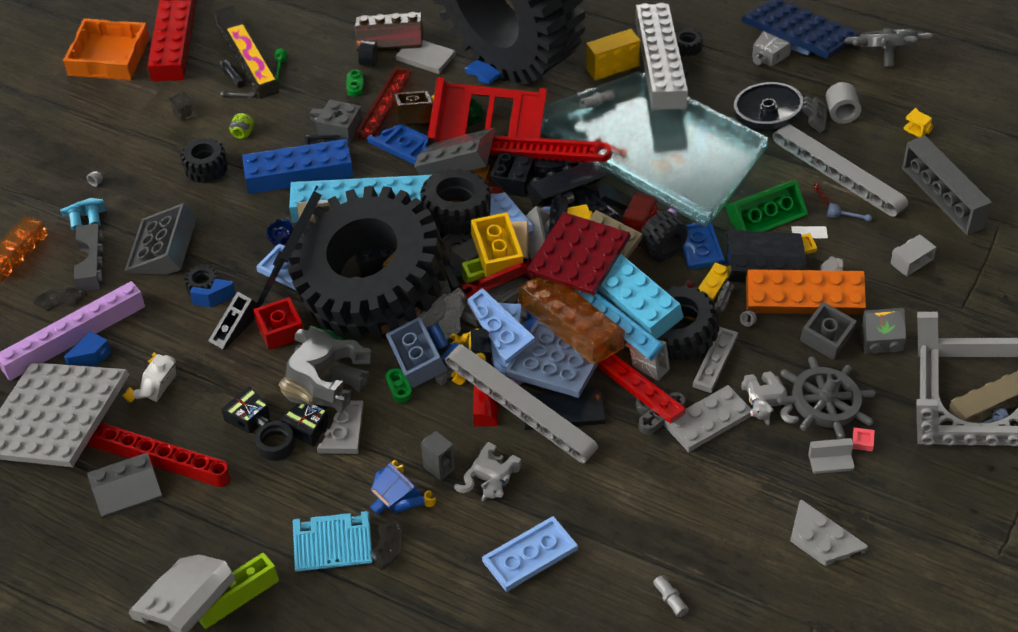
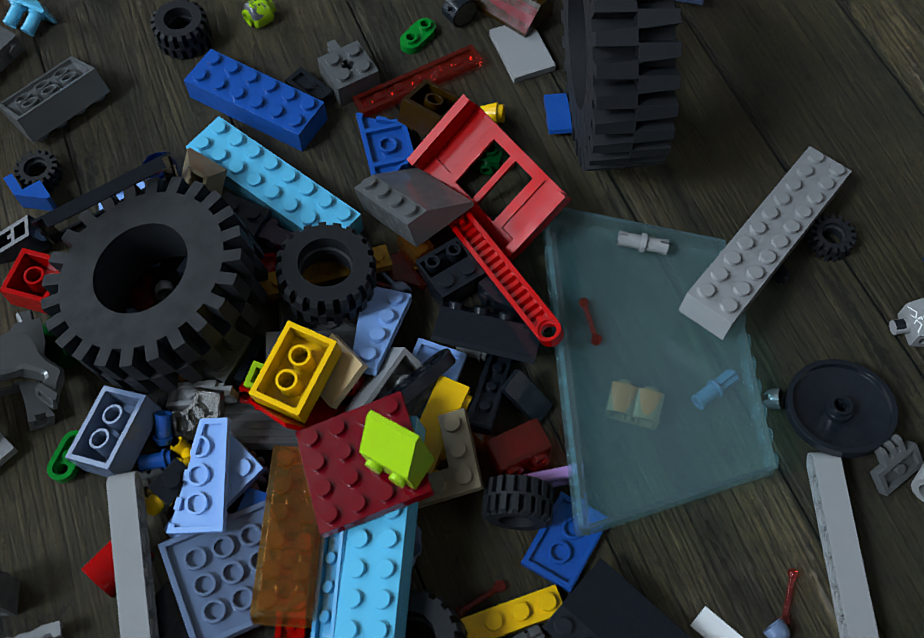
camera: 40 degrees right, 15 degrees up
yellow brick [586,29,640,80] -> none
green slope [725,180,808,232] -> none
none -> lime slope [359,410,435,490]

